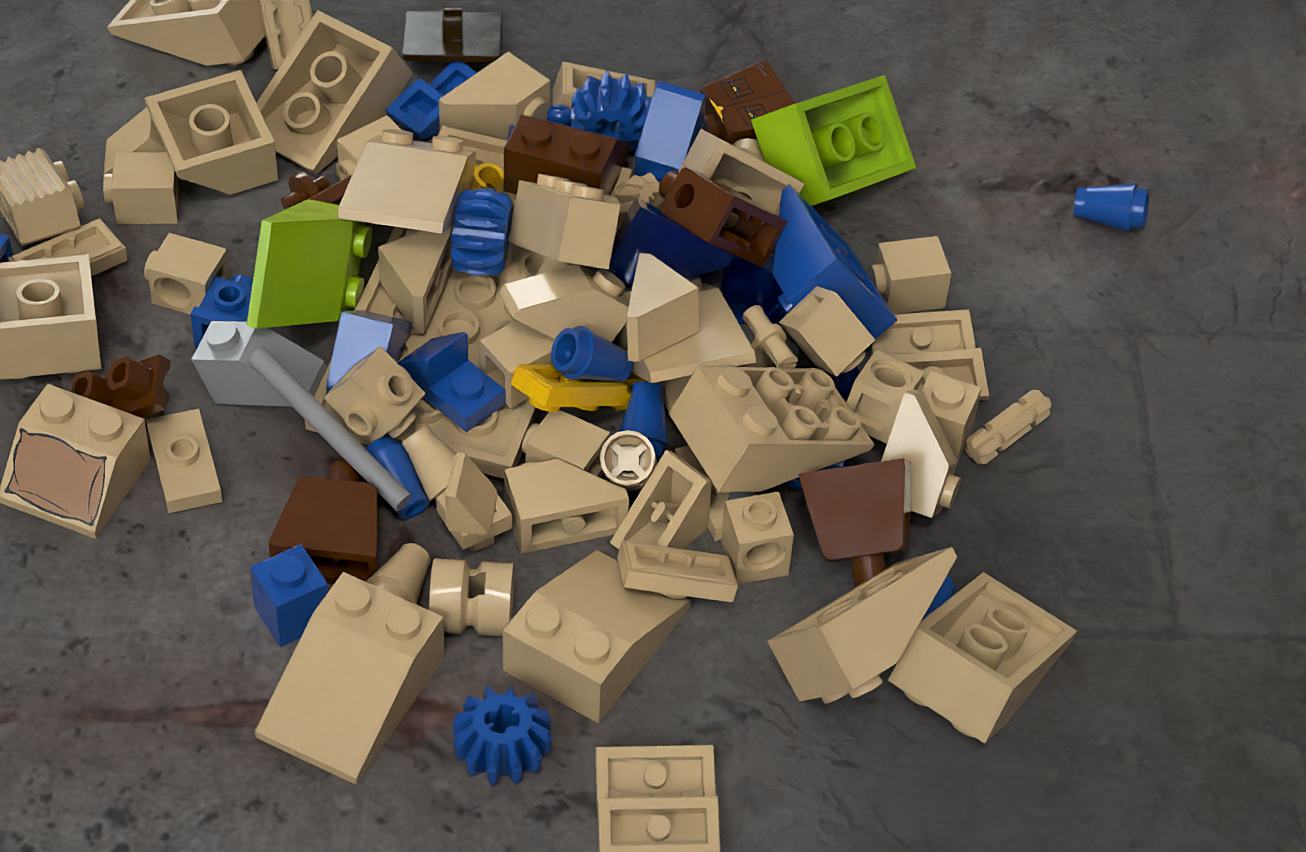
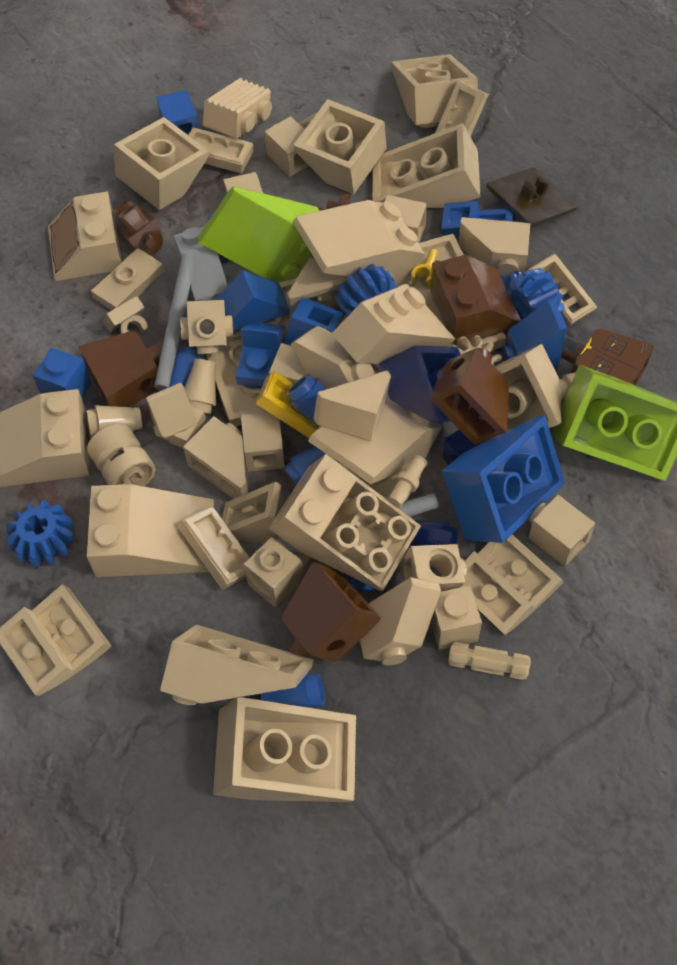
camera: 60 degrees right, 10 degrees up
tan wheel [600,430,657,493] -> none
tan brick [779,286,875,376] -> none
none -> tan tile [103,295,148,334]
none -> blue brick [284,297,343,346]

